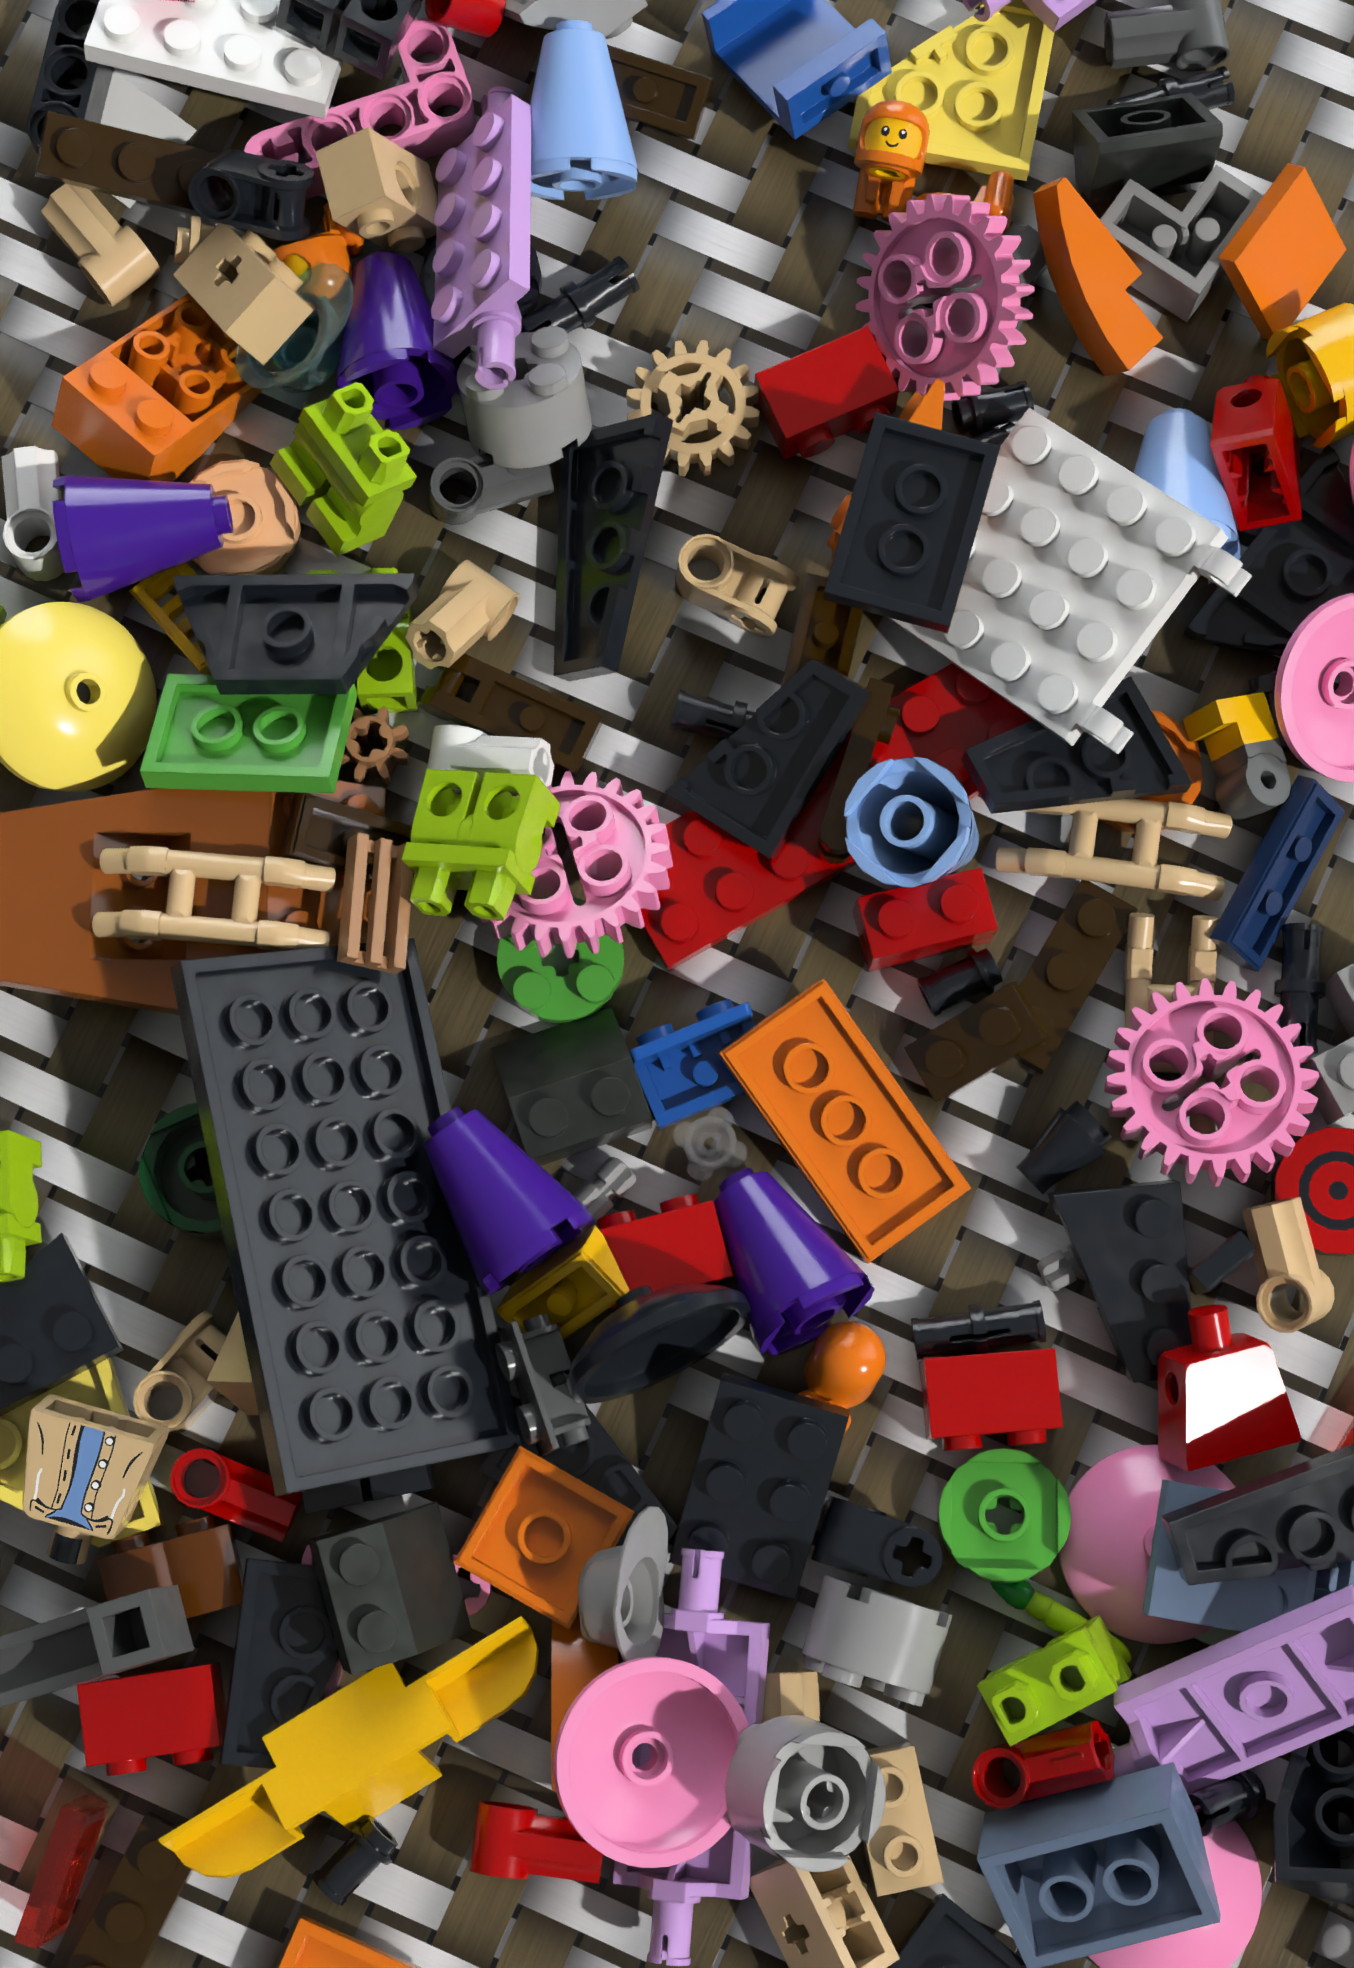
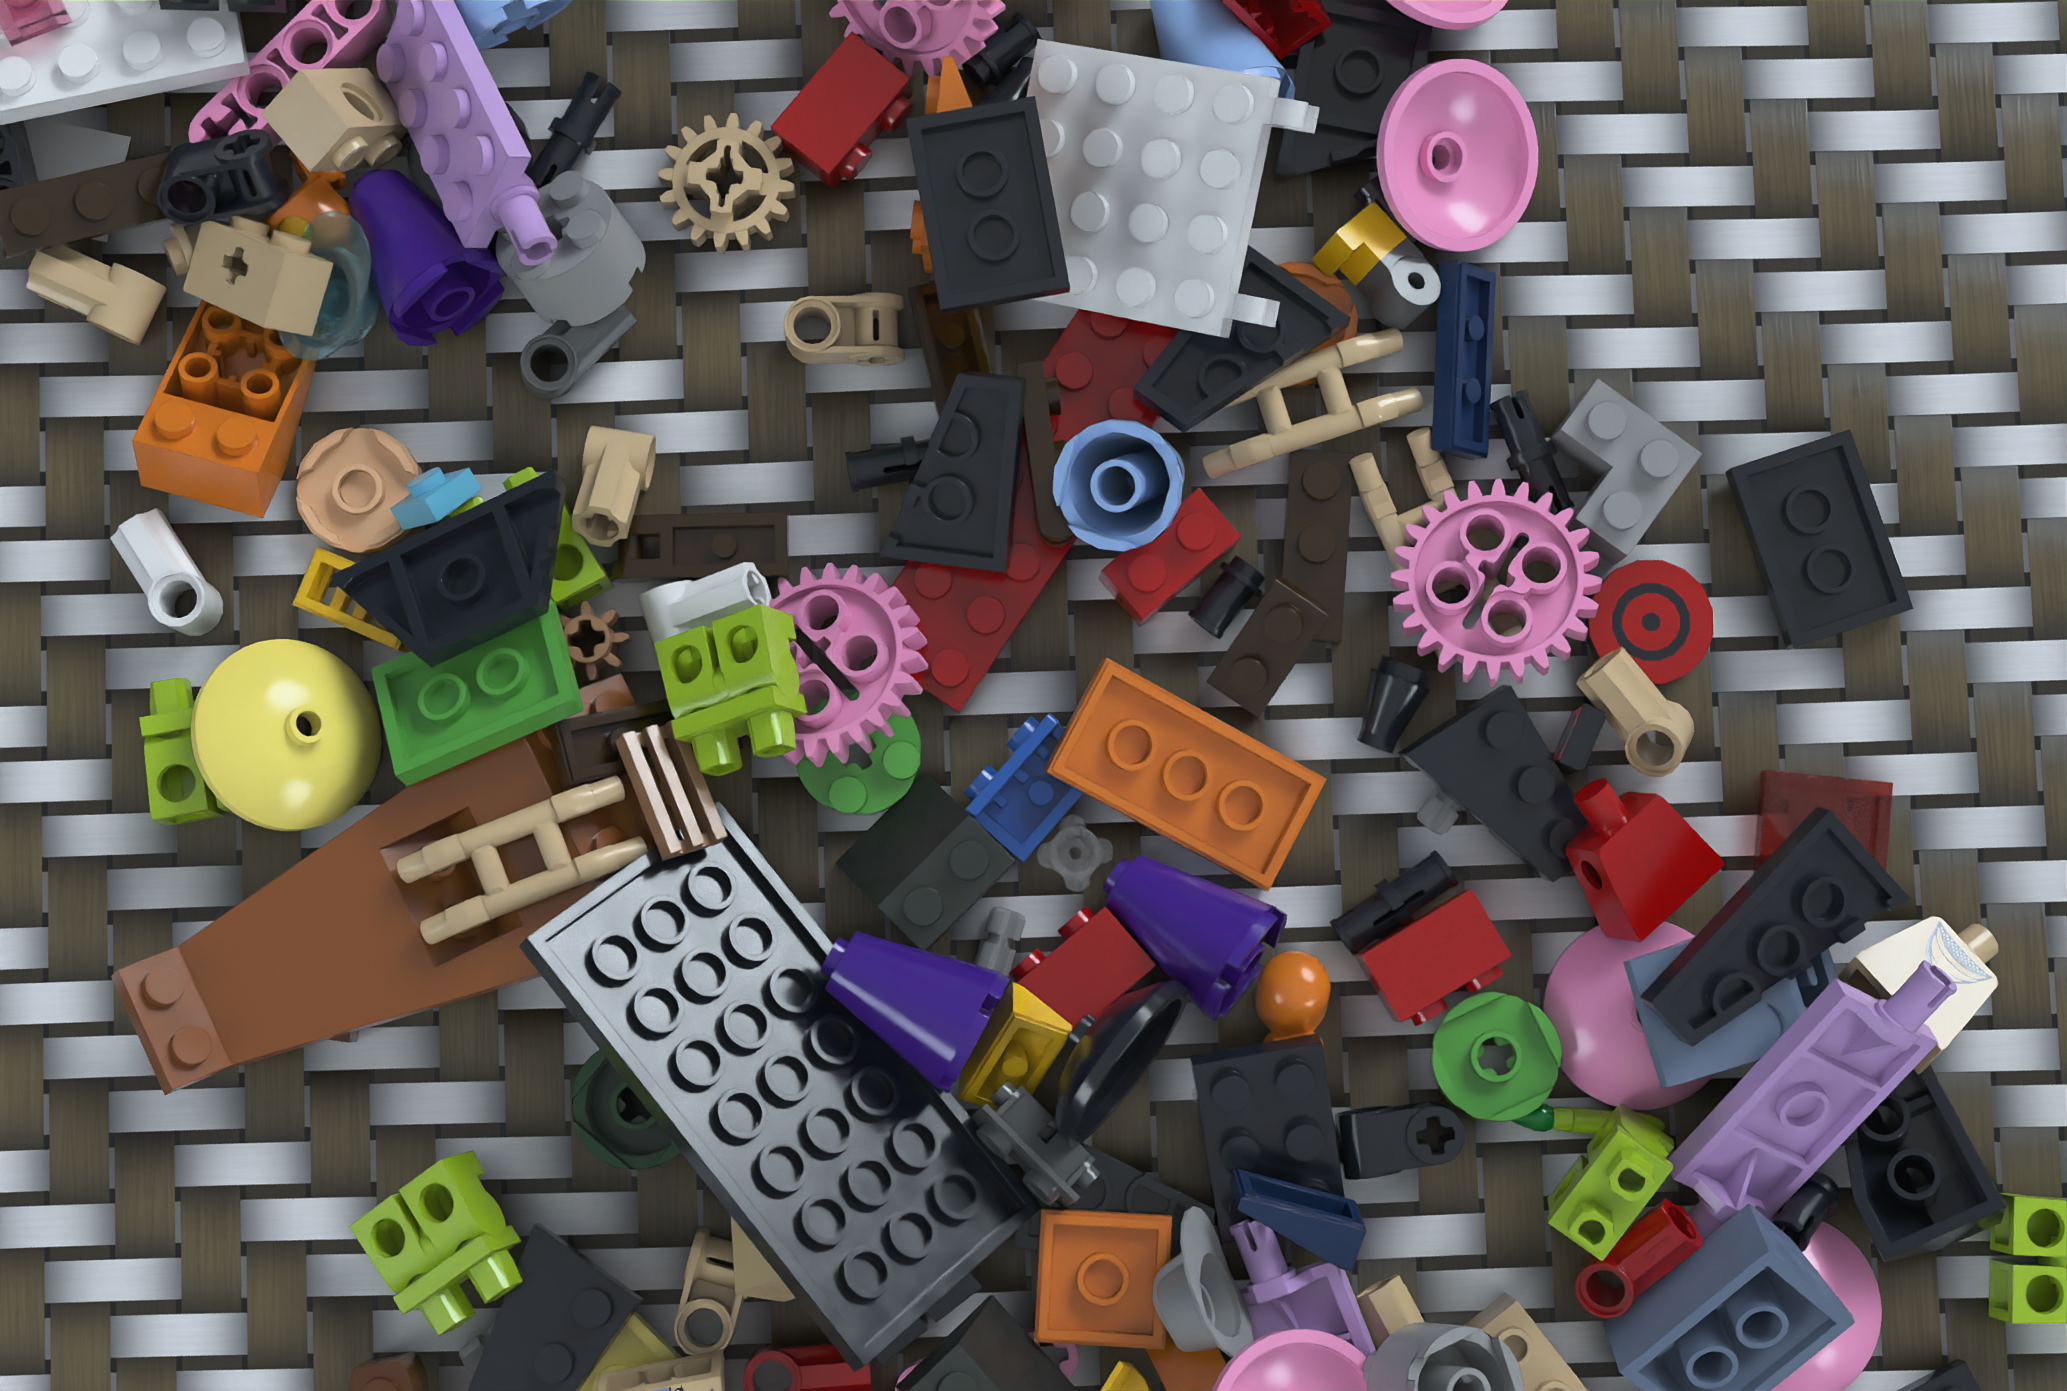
camera: 30 degrees left, 5 degrees up
dark purple cone [52,475,233,602] -> none
lime hips [269,382,417,557] -> none
black wing [553,413,673,682] -> none
light grey brick [801,1575,953,1707] -> none
none -> medium azure plate [390,467,482,530]
none -> dark blue slope [1229,1169,1367,1272]

